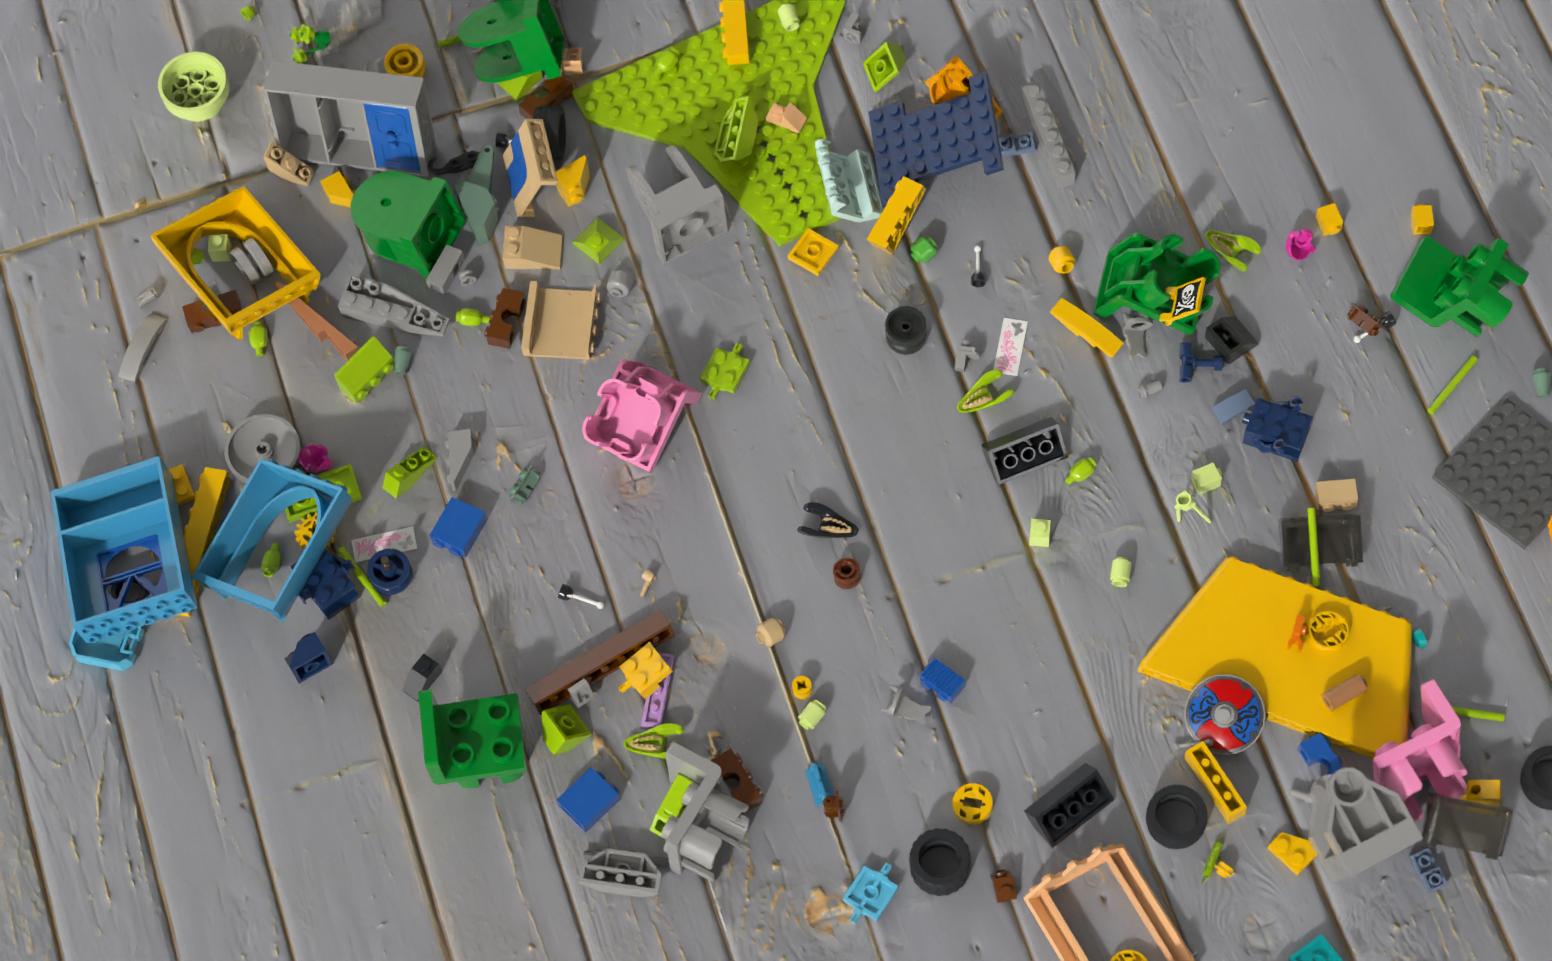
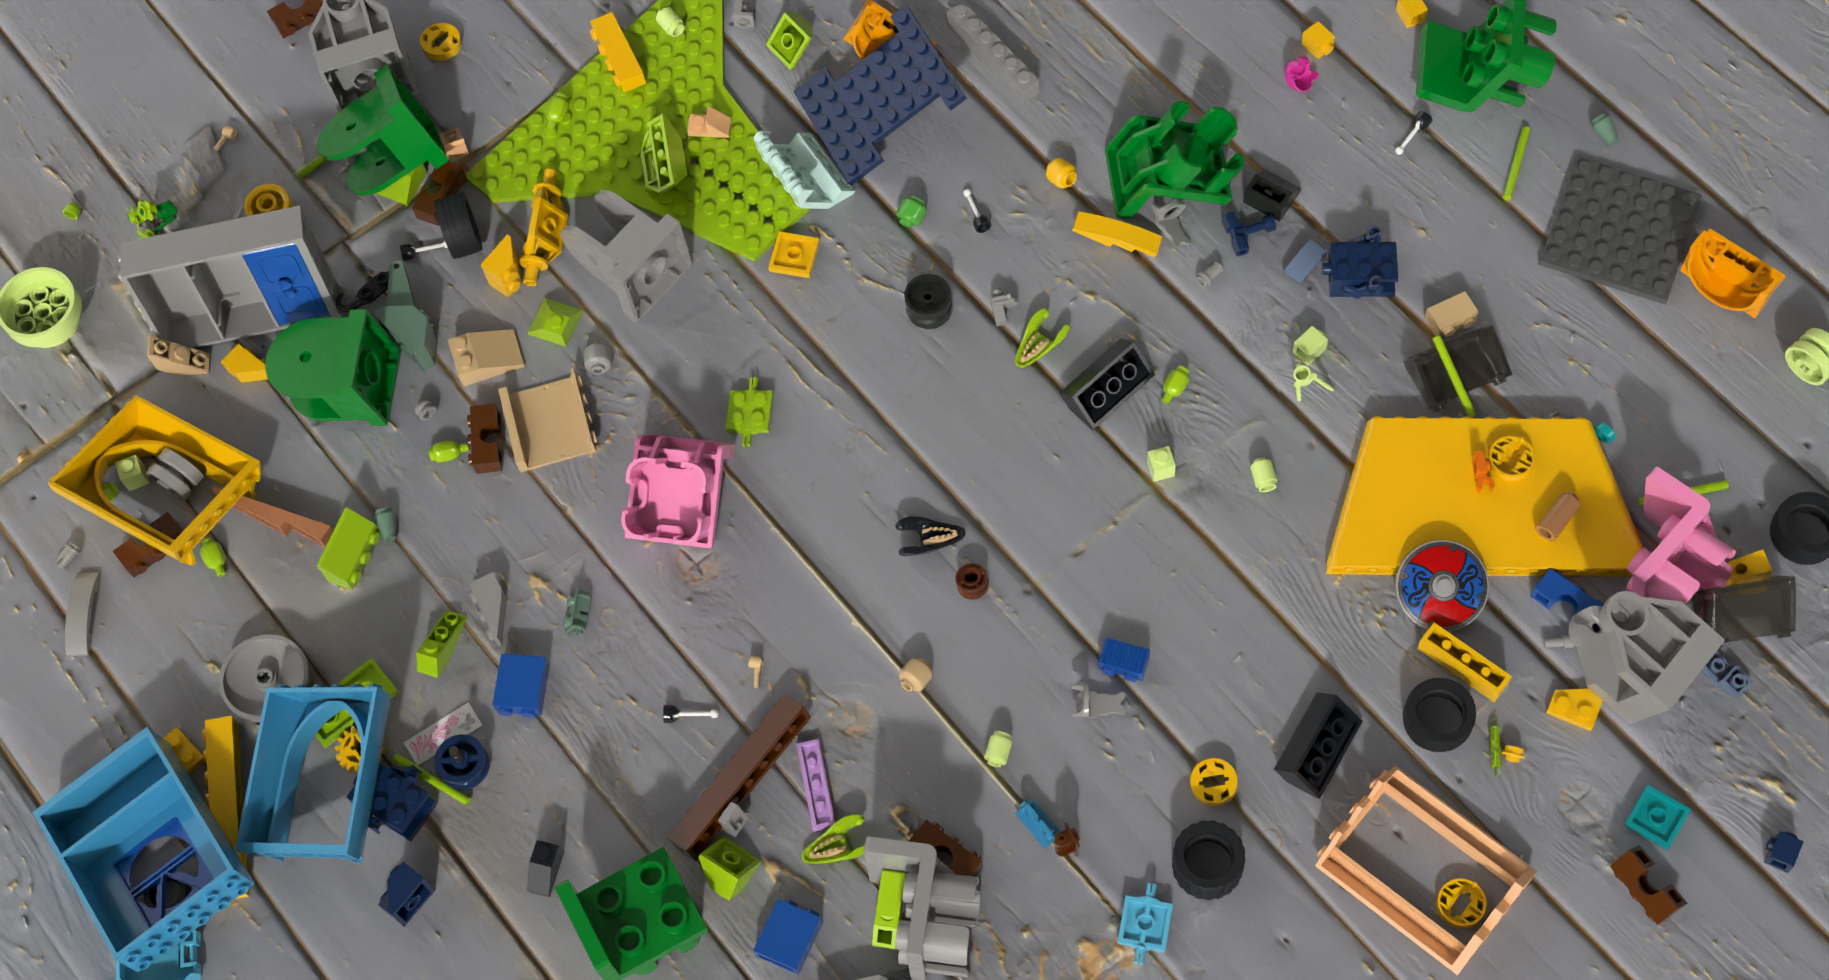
camera: 20 degrees left, 0 degrees up
lime plant [261,543,281,577] -> none
dark pink hair [298,444,332,474] -> none
light grey wedge [338,274,450,336] -> none
light grey brick [426,244,465,295] -> none
tan panel [503,118,558,217] -> none
yellow plate [618,642,673,699] -> none
yellow wheel [792,676,812,699] -> none
yellow wedge [867,176,926,255] -> none
reddish brown bracket [990,869,1017,903] -> none
white sticker [993,318,1028,376] -> none
sand blue slope [999,132,1036,156] -> none
flag [1159,277,1206,326] -> none
light grey hinge [1173,739,1213,750] -> none
lime animal [1205,230,1262,272] -> none
reddish brown hinge [1347,303,1386,336] -> none
none -> yellow plate [519,168,568,286]

